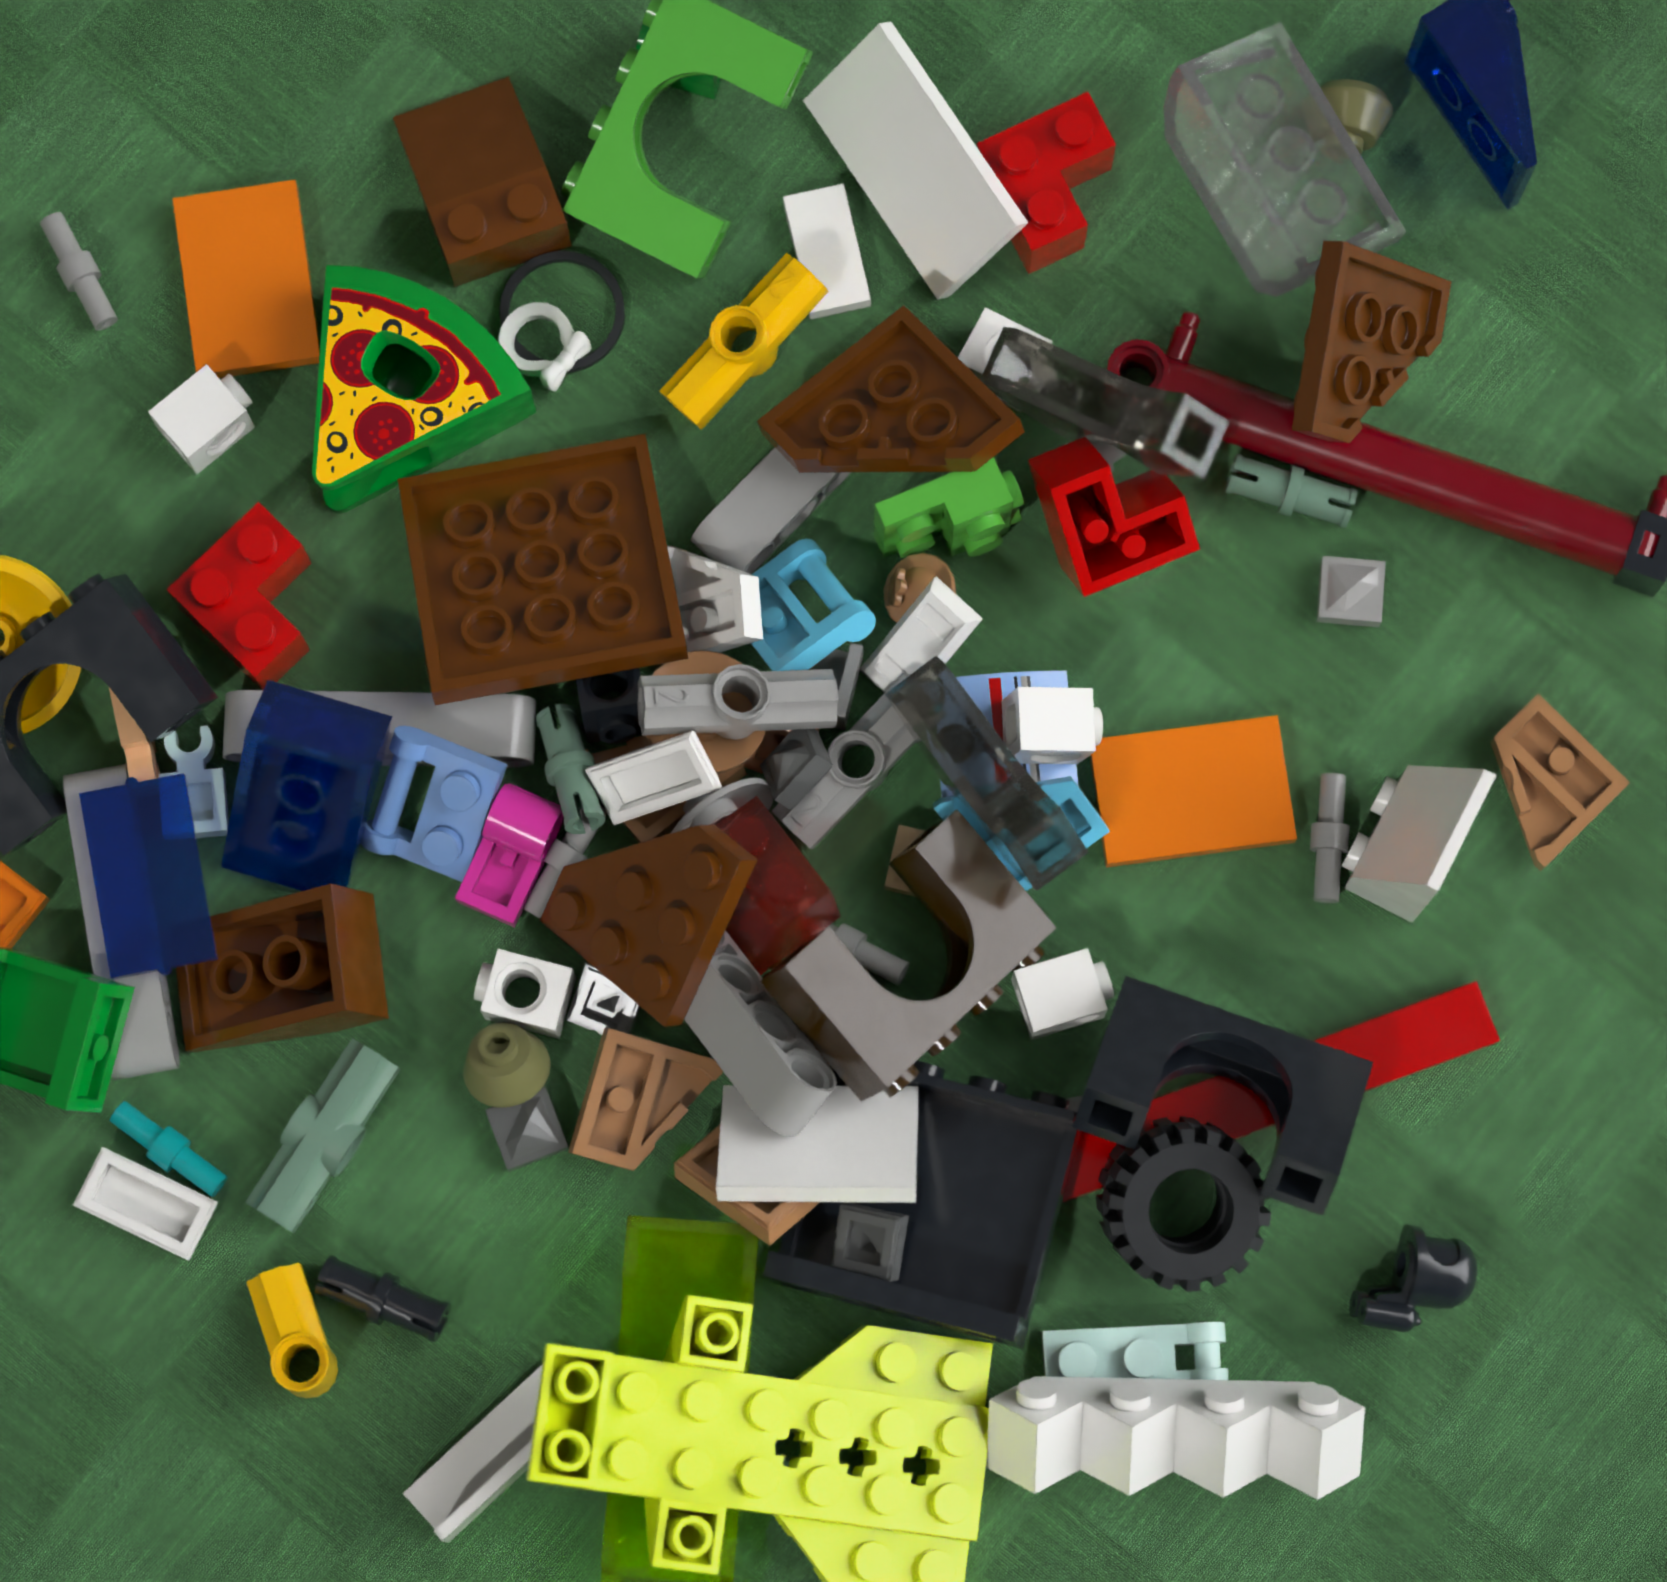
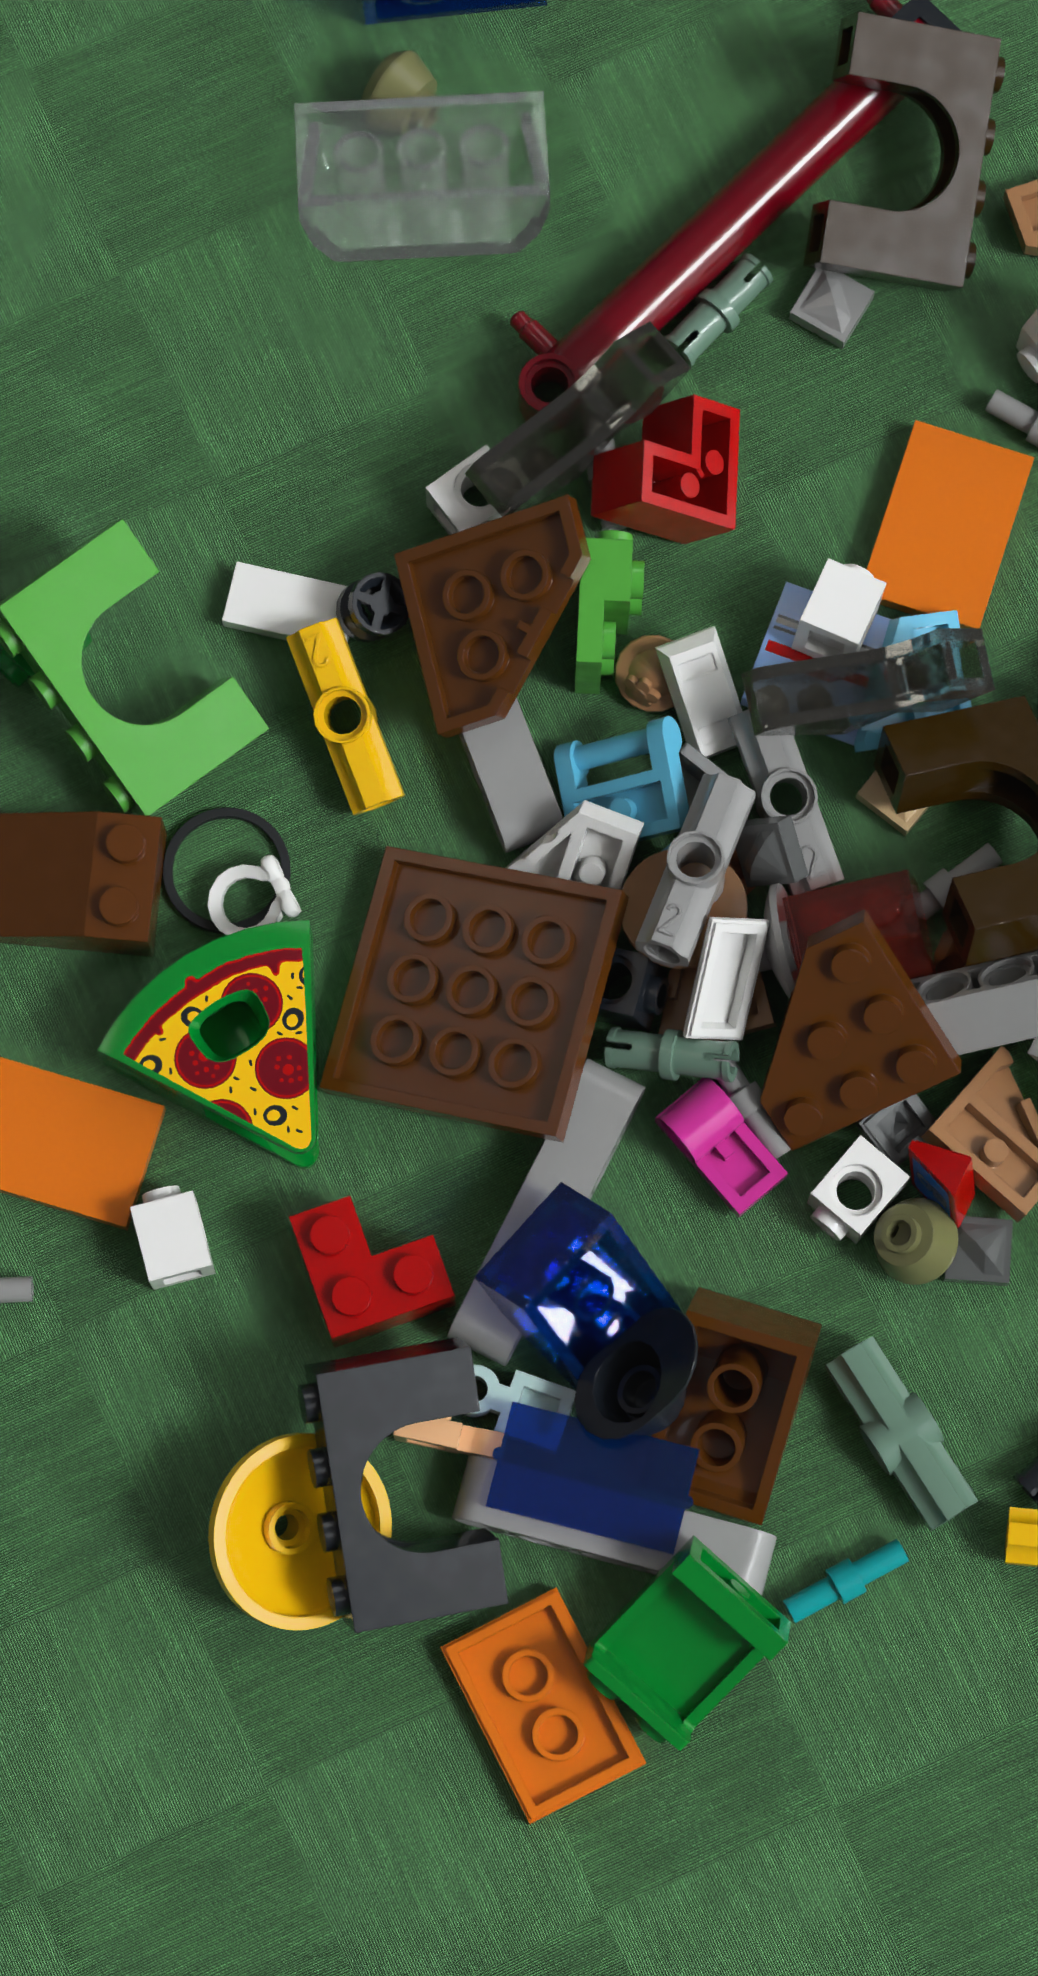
camera: 65 degrees left, 0 degrees up
white tile [73,1147,219,1261] -> none
medium blue plate [360,726,507,882] -> none
white tile [803,22,1028,300] -> none
red brick [976,91,1116,274] -> none
reddish brown plate [1292,240,1451,443] -> none
none -> black wheel [336,572,409,643]
none -> black piece [574,1307,698,1440]
none -> arch [803,11,1005,292]
none -> red slope [908,1140,975,1229]

